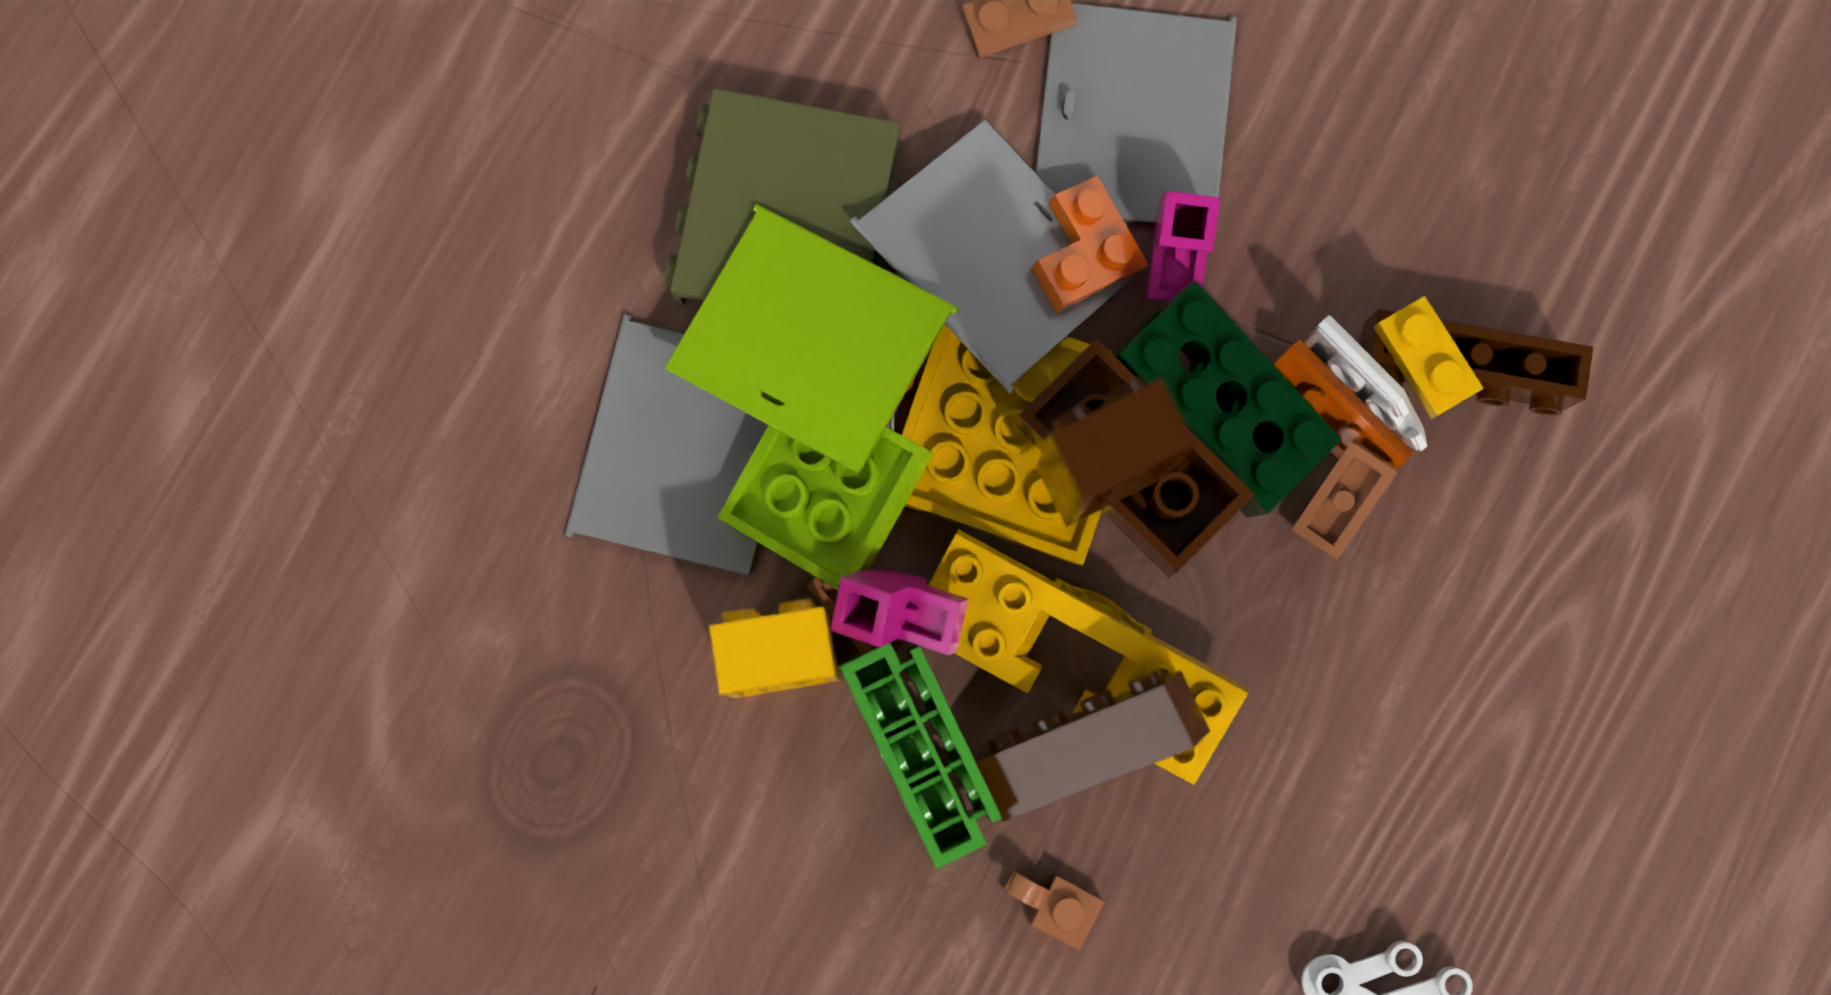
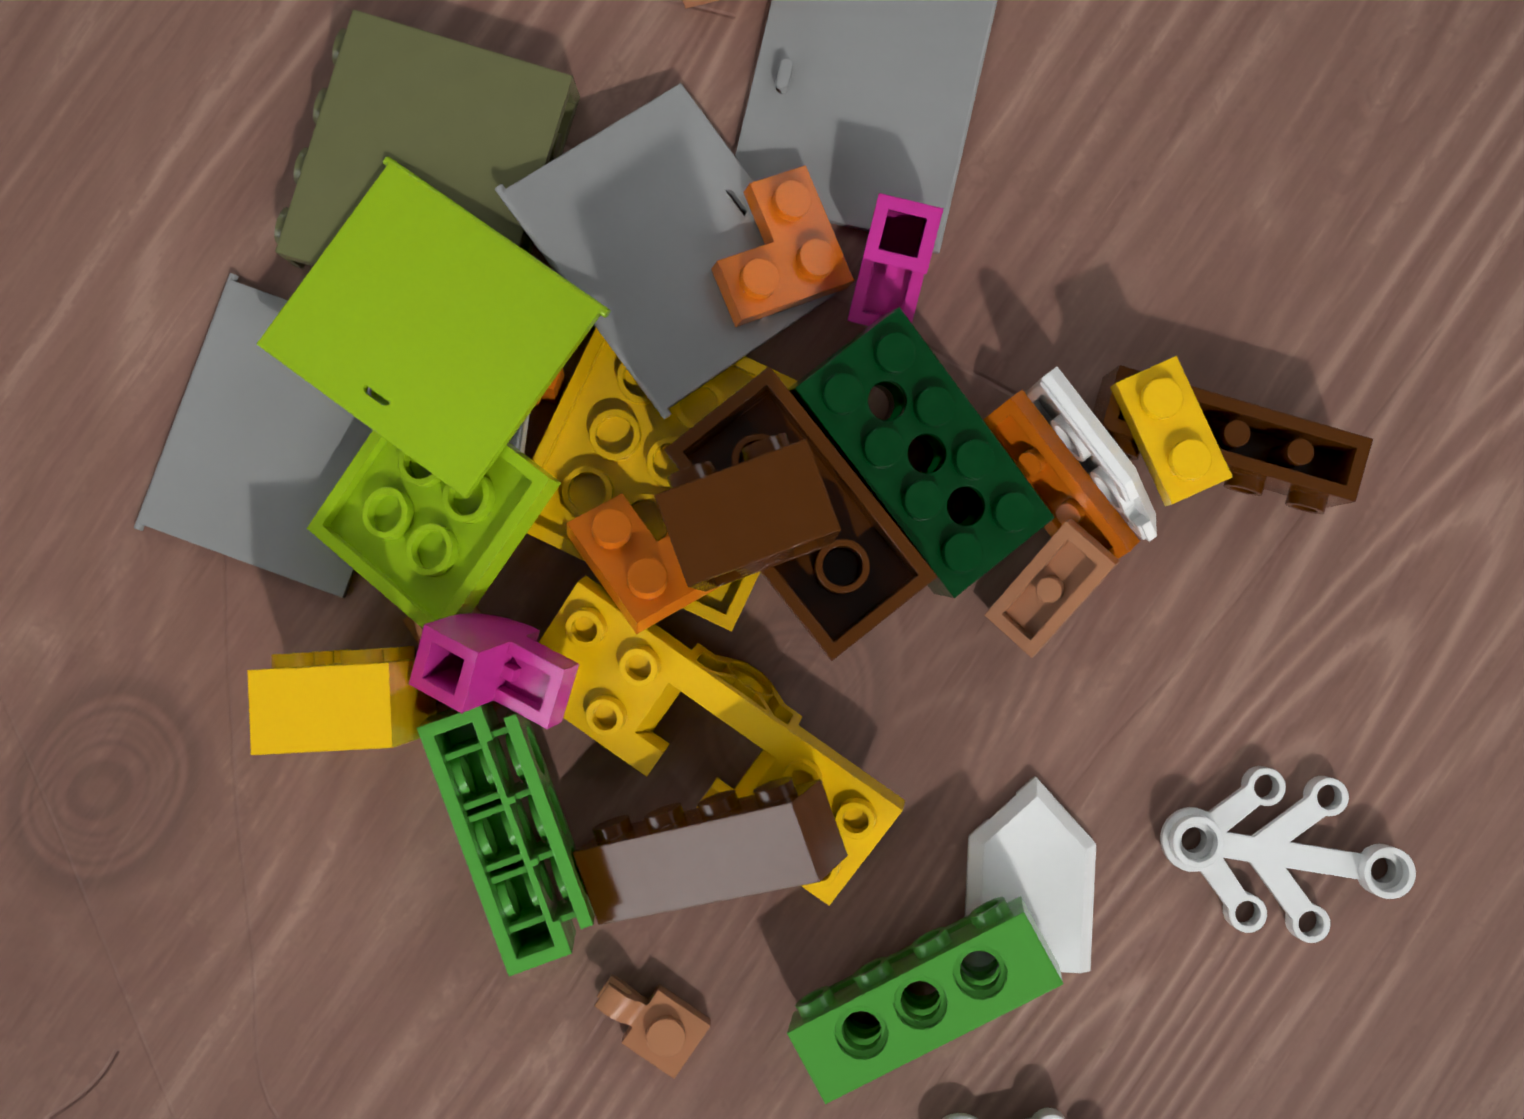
camera: 15 degrees right, 5 degrees up
none -> orange plate [566,493,719,634]
none -> bright green brick [787,896,1064,1104]
none -> white tile [964,776,1096,973]
none -> white plant [1160,766,1416,943]

